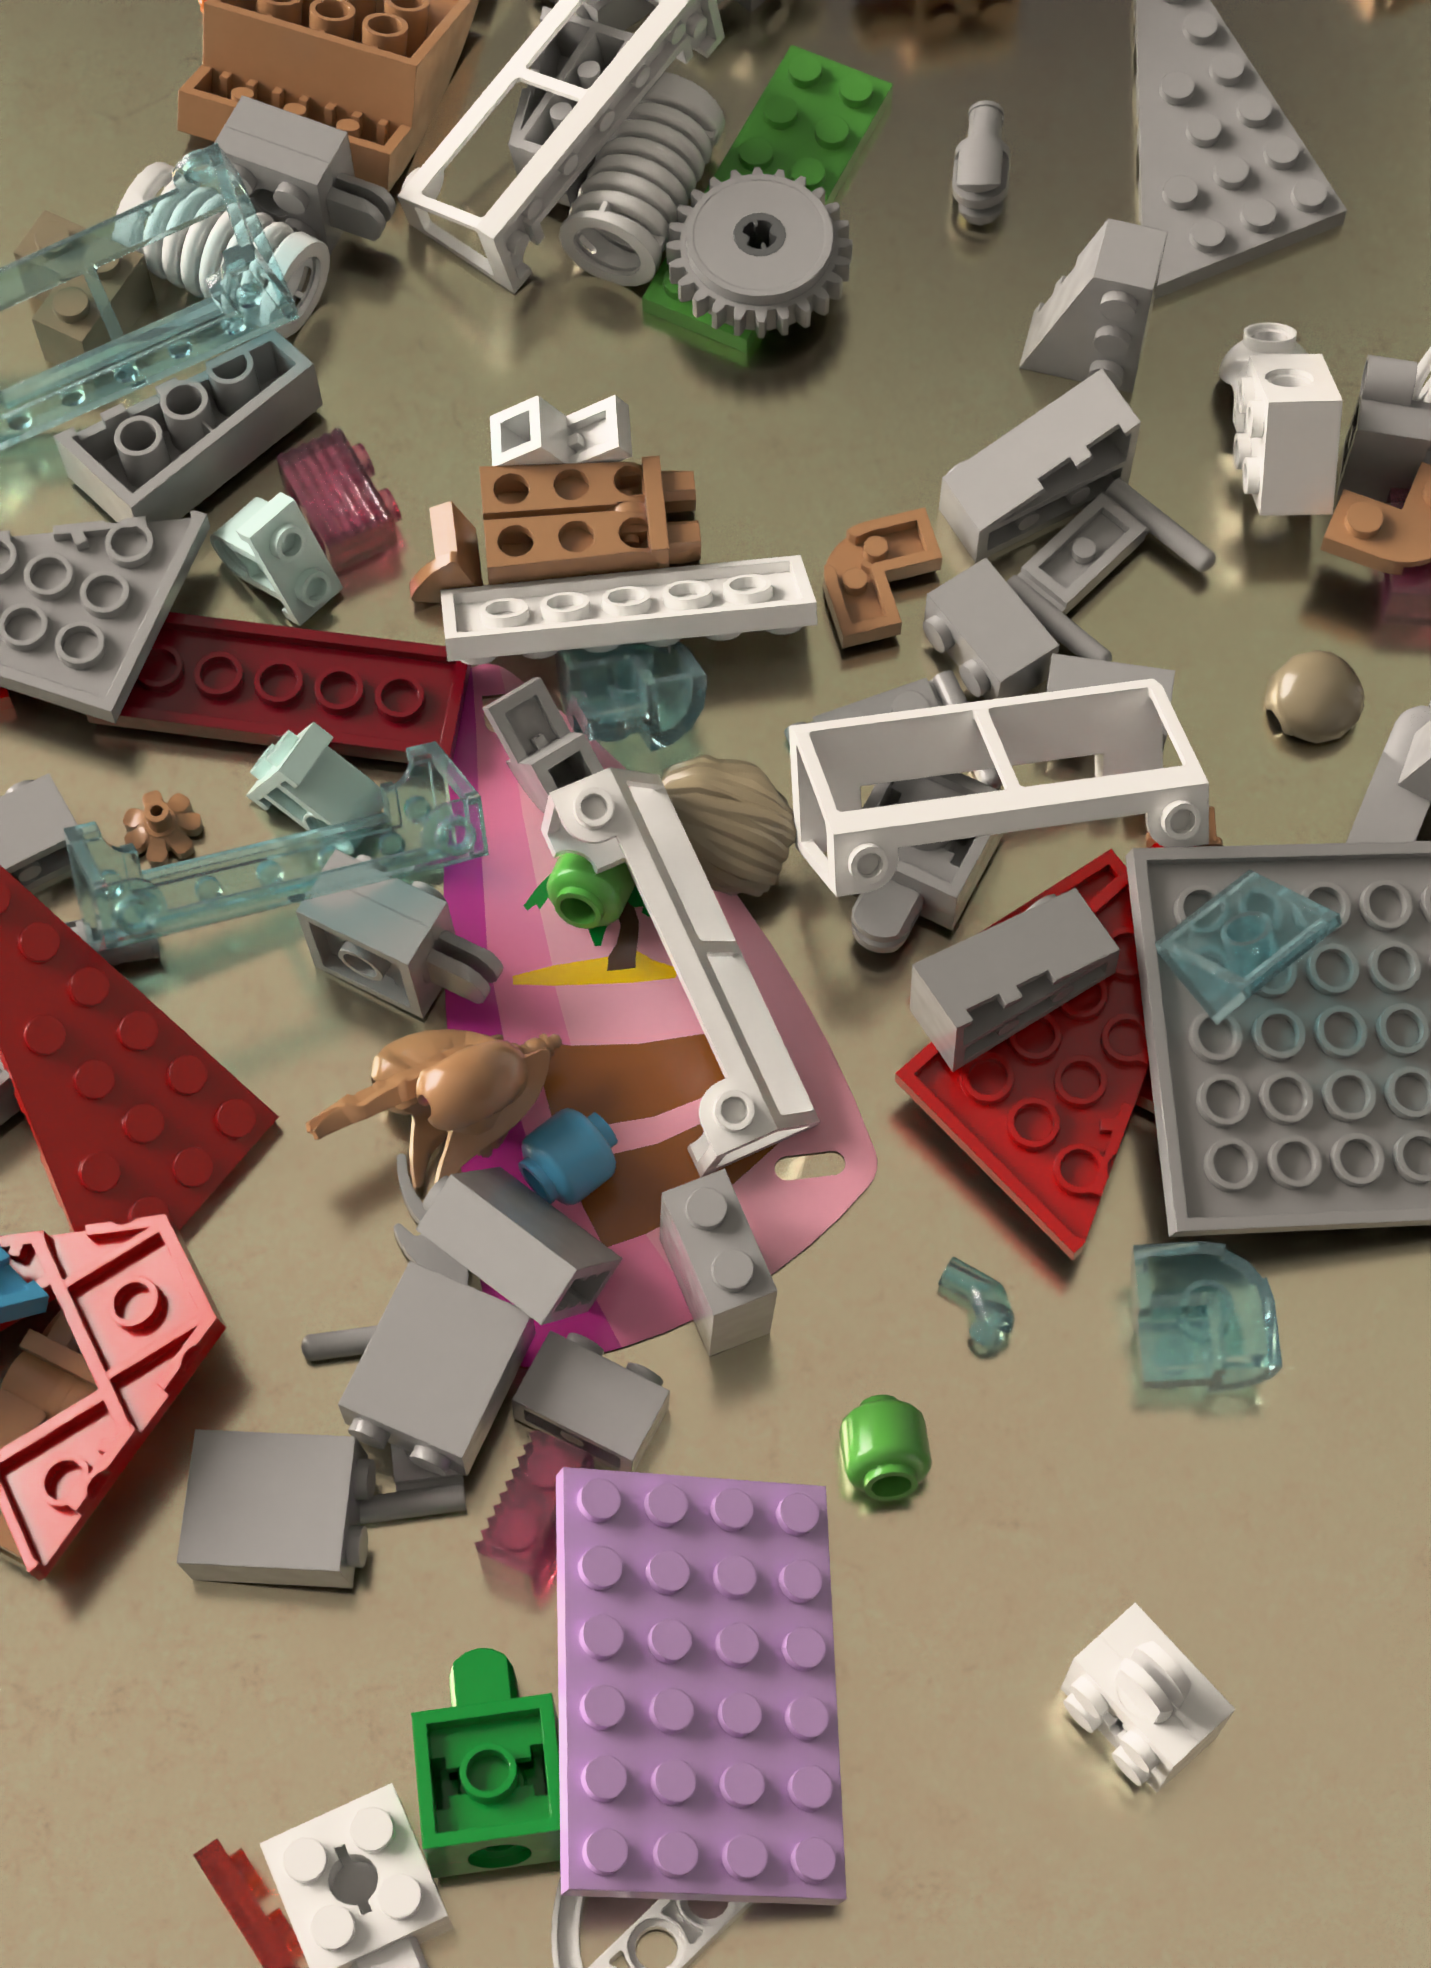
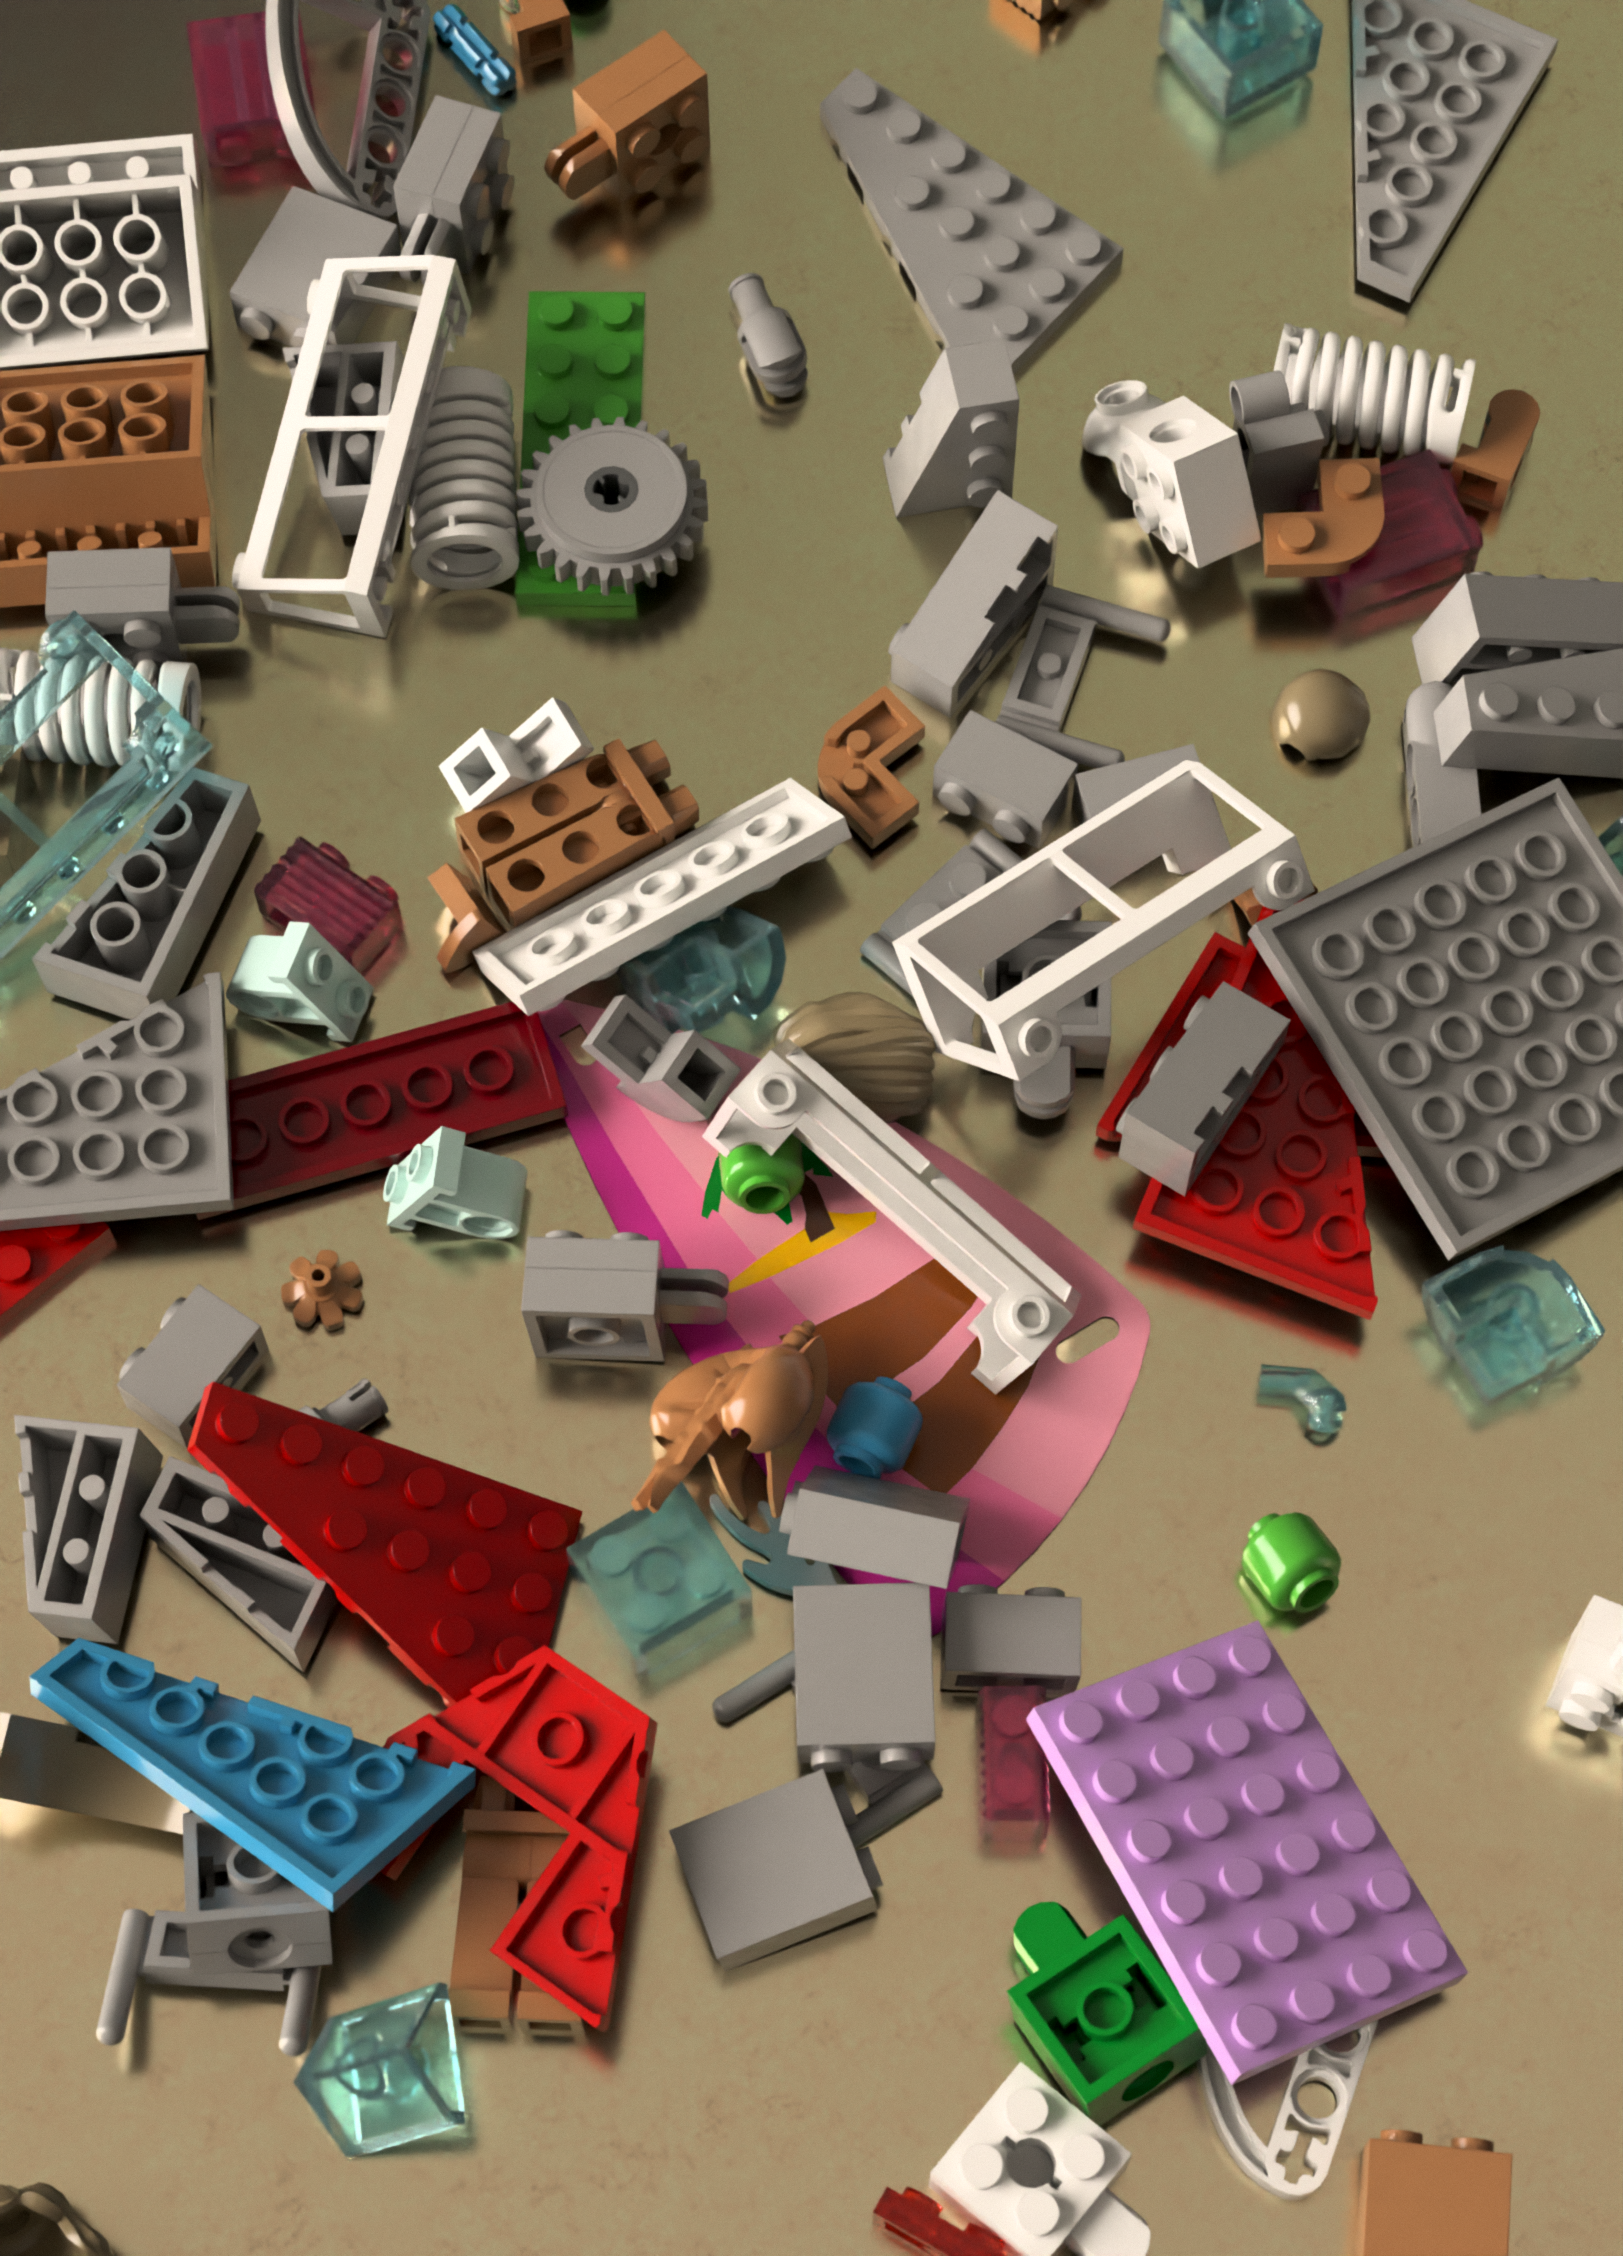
camera: 25 degrees left, 0 degrees up
clear light blue windscreen [63,741,489,953] -> none
light grey brick [659,1168,777,1357] -> none
clear light blue slope [1155,869,1342,1025] -> none
none -> clear light blue brick [566,1481,753,1682]

